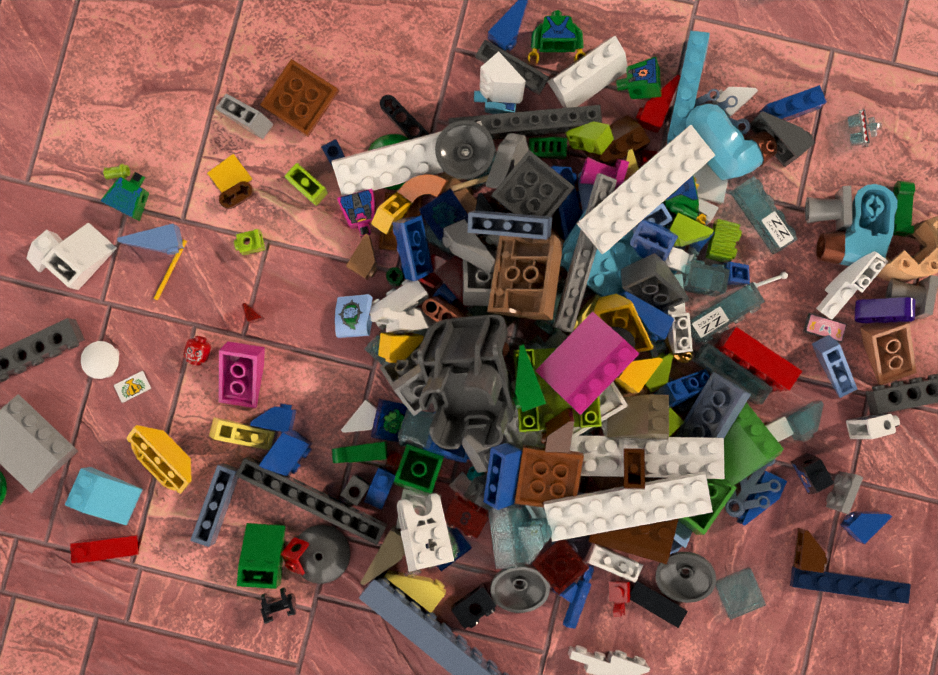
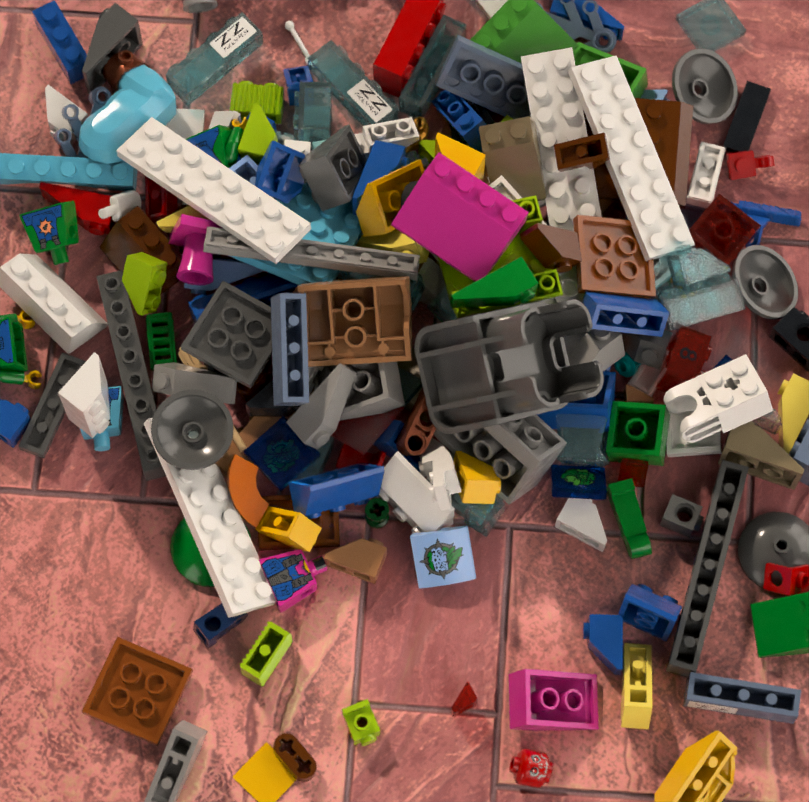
camera: 100 degrees left, 15 degrees down
blue slope [364,466,396,510] -> none
black beam [380,95,430,140] -> none
none -> white piece [98,190,141,222]
none -> medium nougat slope [624,384,654,404]

